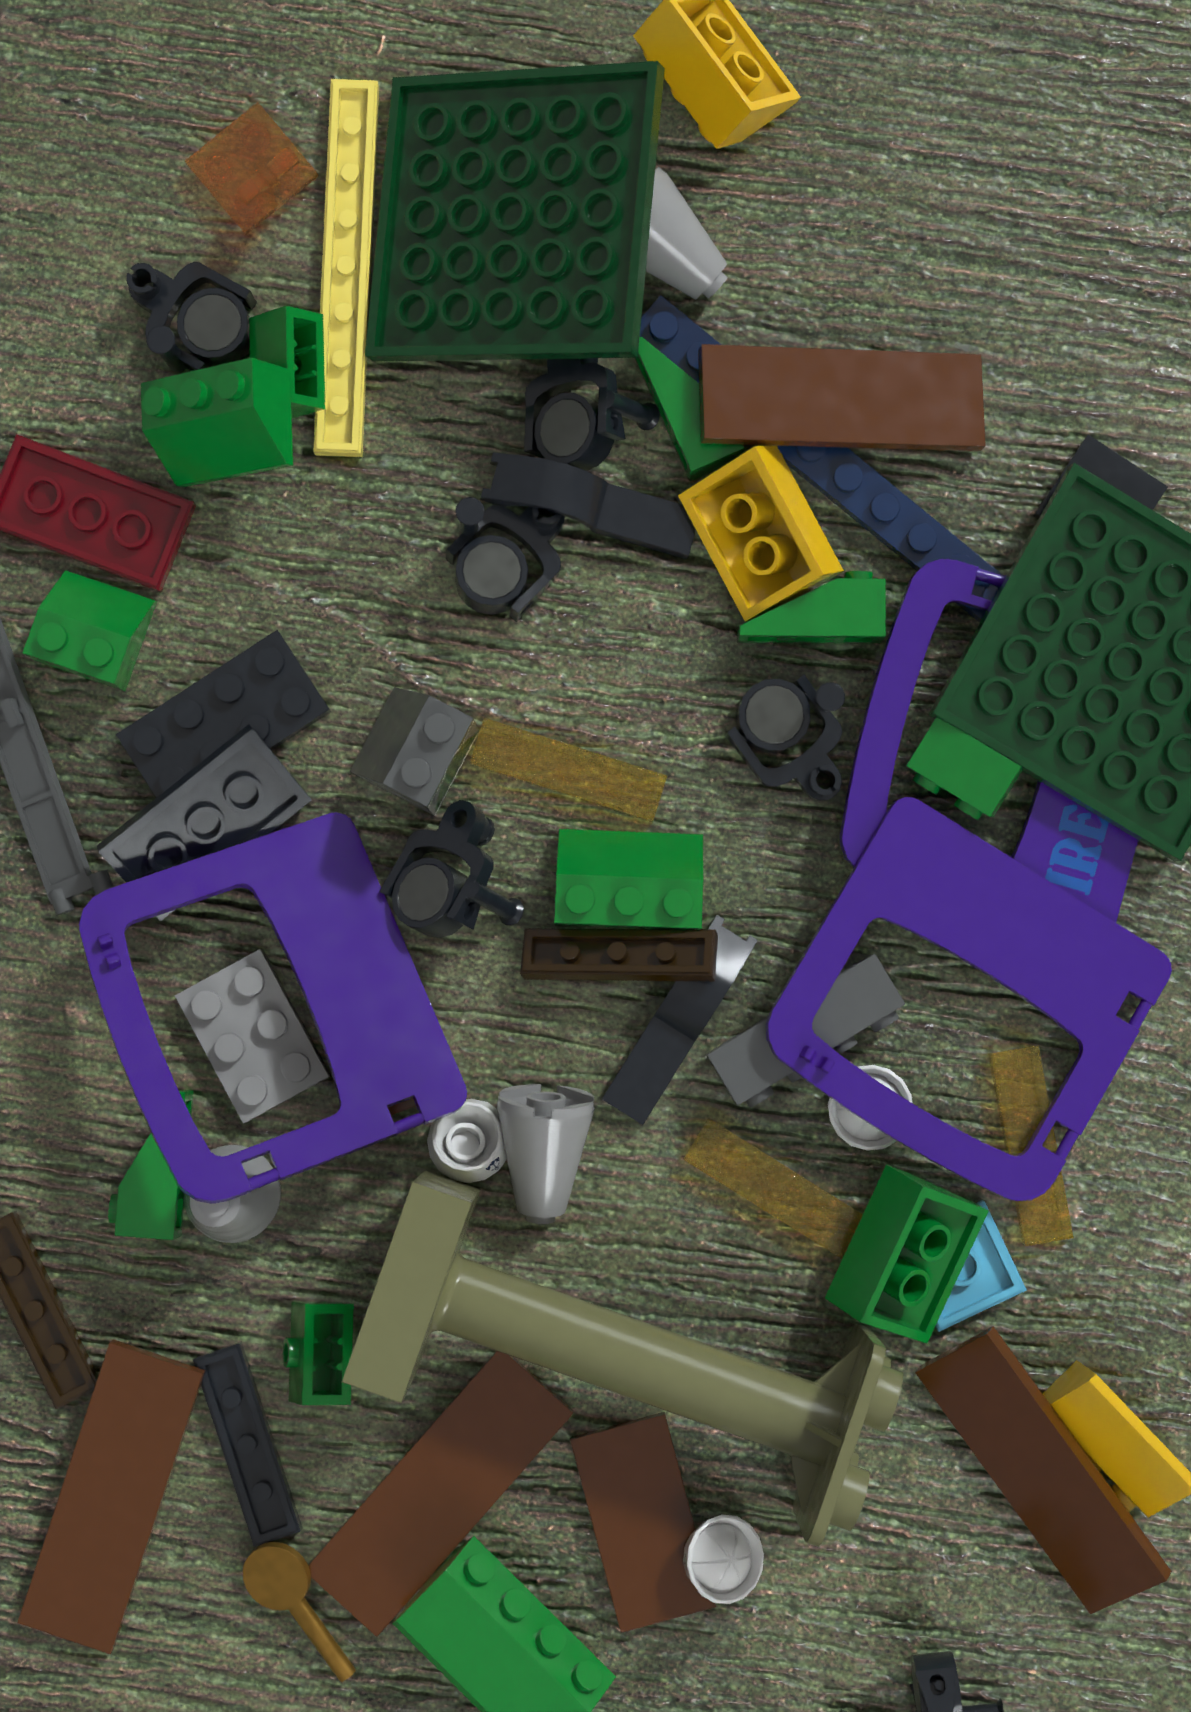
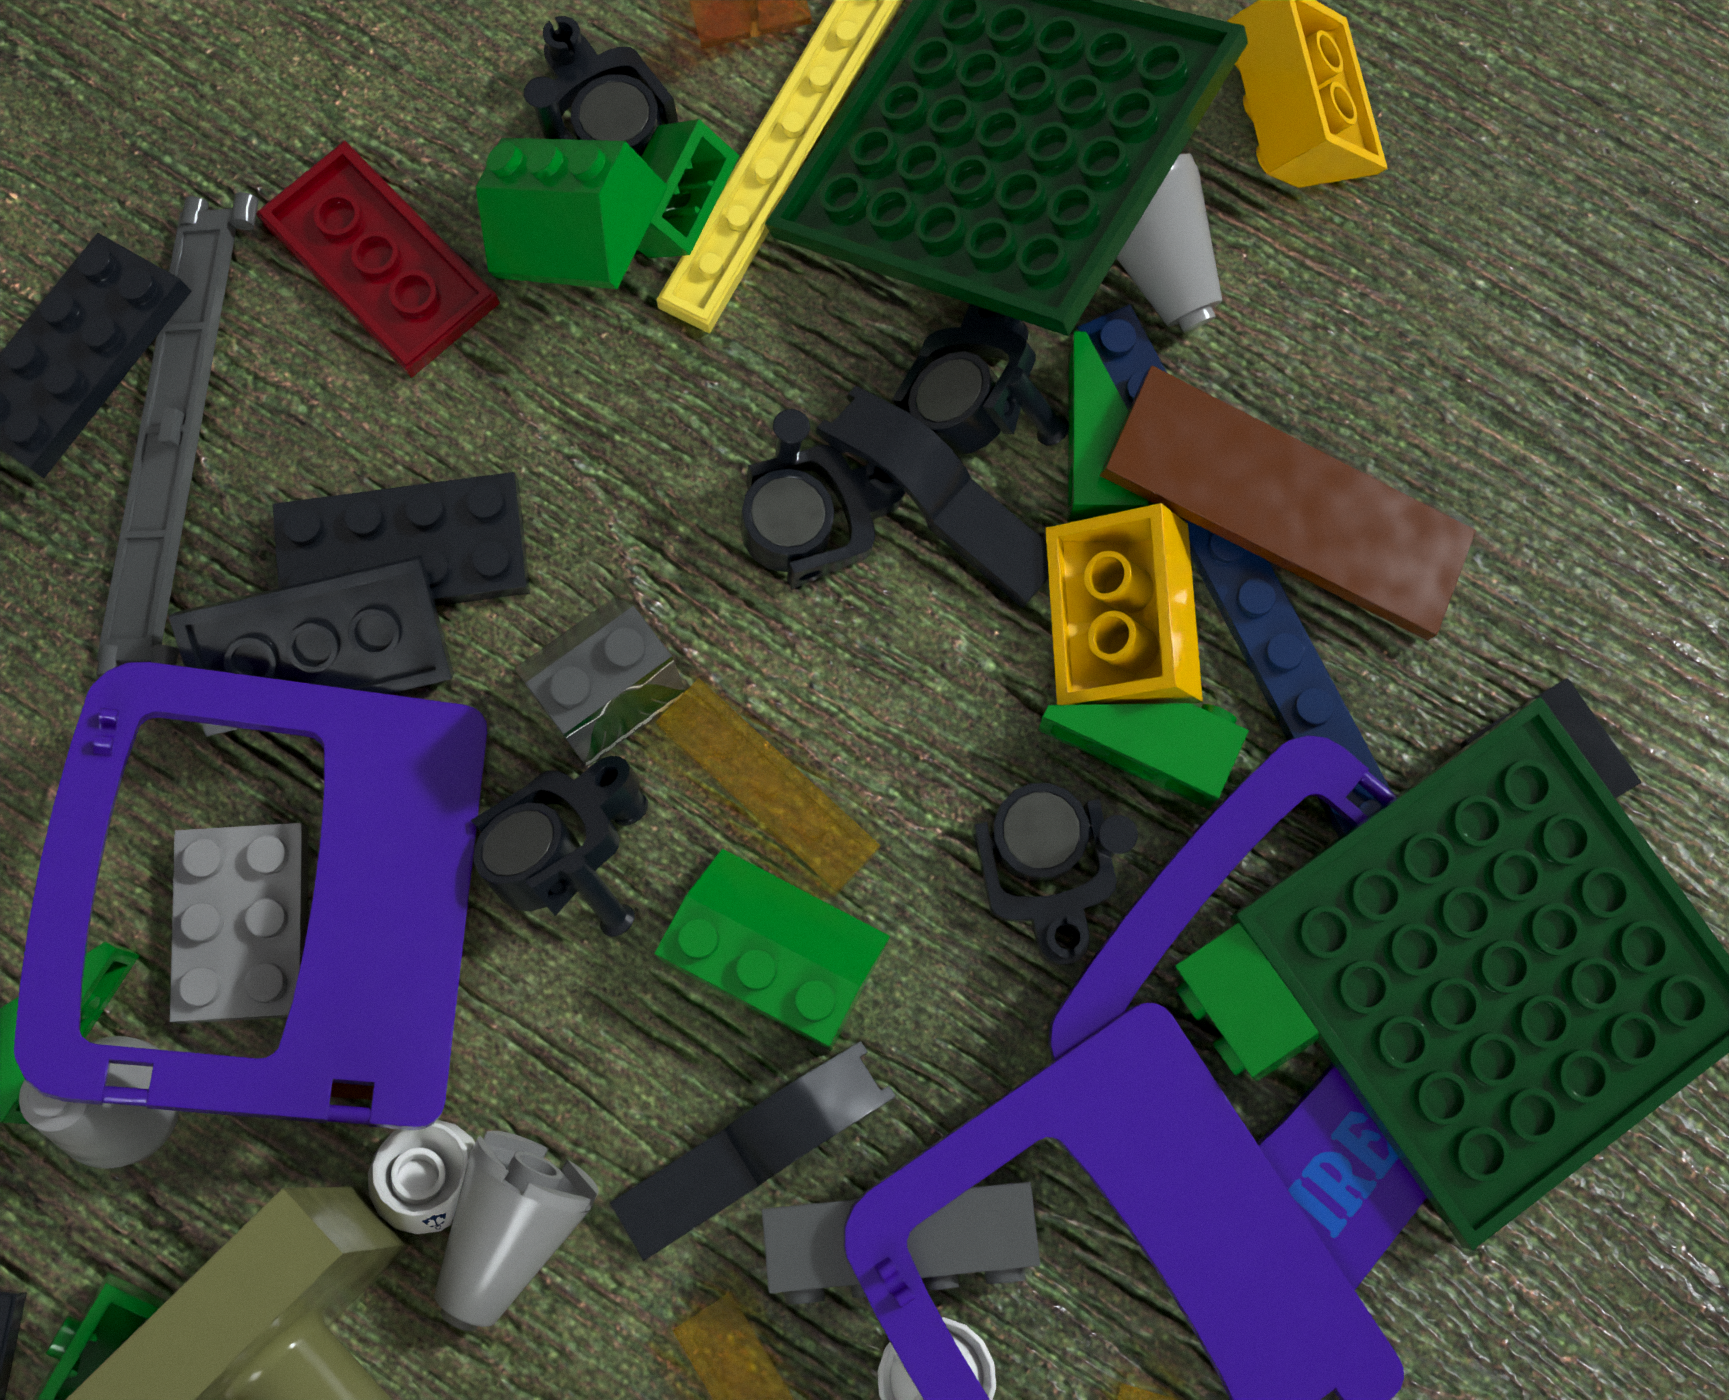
camera: 25 degrees right, 10 degrees down
green slope [22,570,157,692] -> none
dark brown tile [520,928,718,982] -> none

